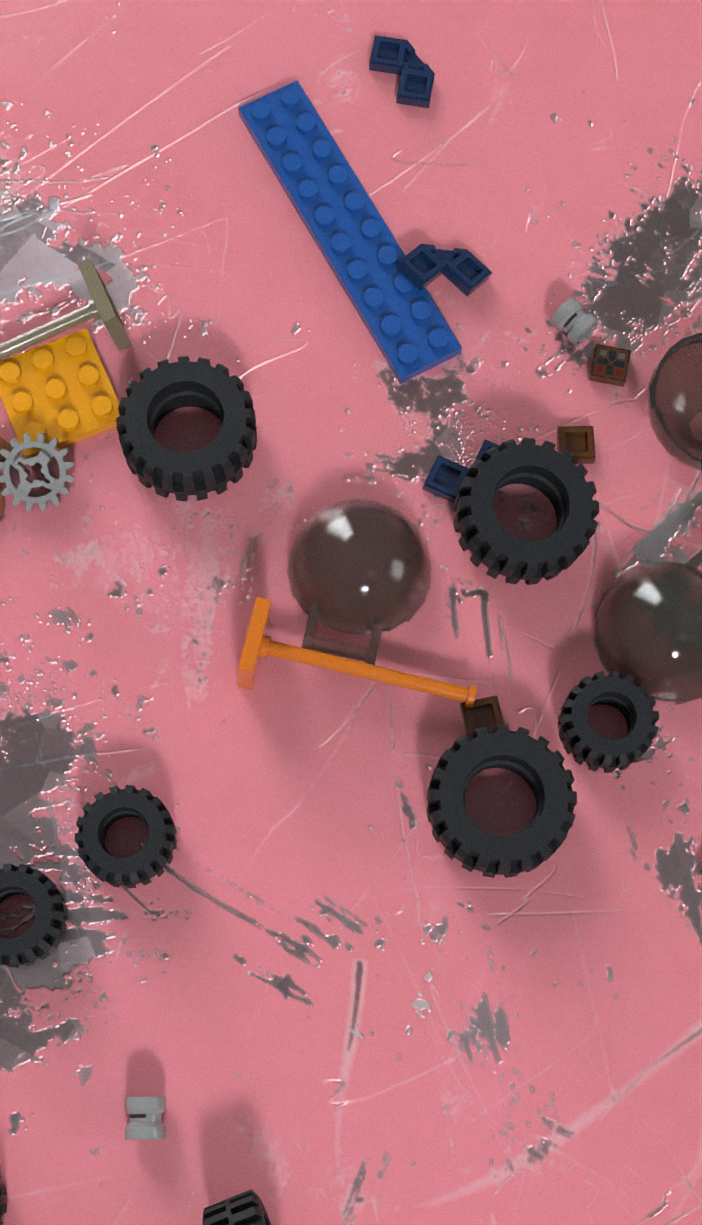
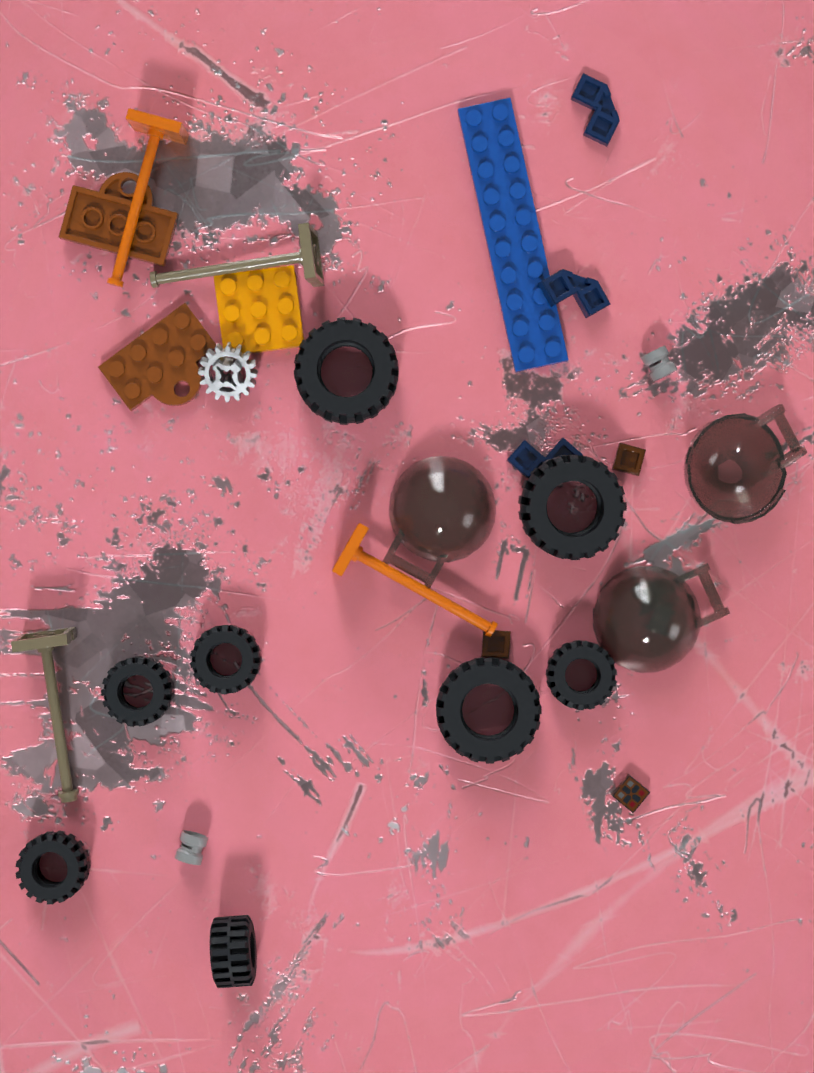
camera: 15 degrees right, 15 degrees up
tile [589,344,631,387] -> none

